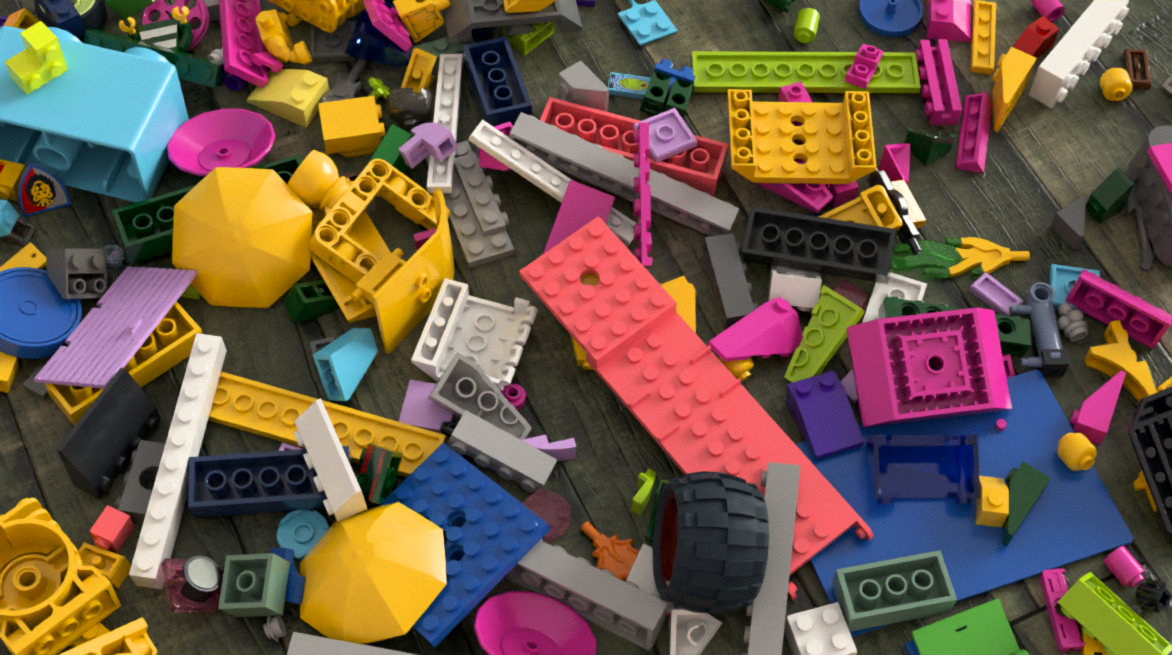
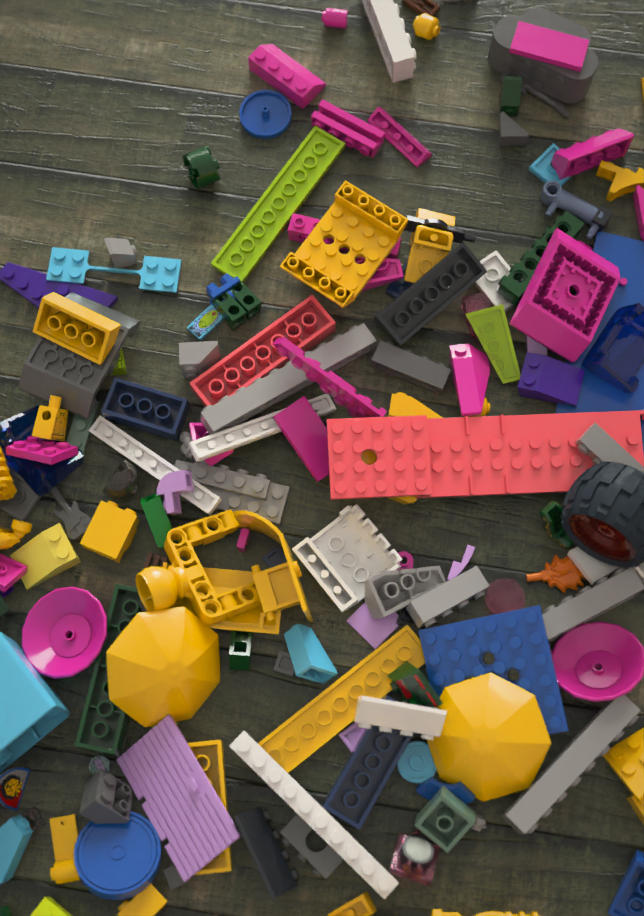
camera: 50 degrees left, 15 degrees up
coral brick [89,505,135,553] -> none
dark pink tile [251,51,284,72] -> none
lime plant [368,77,393,101] -> none
yellow slope [400,48,437,100] -> none
lime slope [631,468,656,516] -> none
lavender tile [633,108,698,163] -> none
white slope [768,265,822,311] -> none
lime brick [793,8,820,43] -> none
dark pink slope [845,44,884,89] -> none
dark pink slope [878,143,910,185] -> none
piece [891,237,1030,278] -> none
dark green slope [904,127,955,167] -> none
lavender tile [969,272,1024,316] -> none
yellow tile [970,0,996,75] -> none
yellow slope [992,47,1036,132] -> none
red slope [1012,16,1059,59] -> none
light grey piece [1057,302,1089,342] -> none

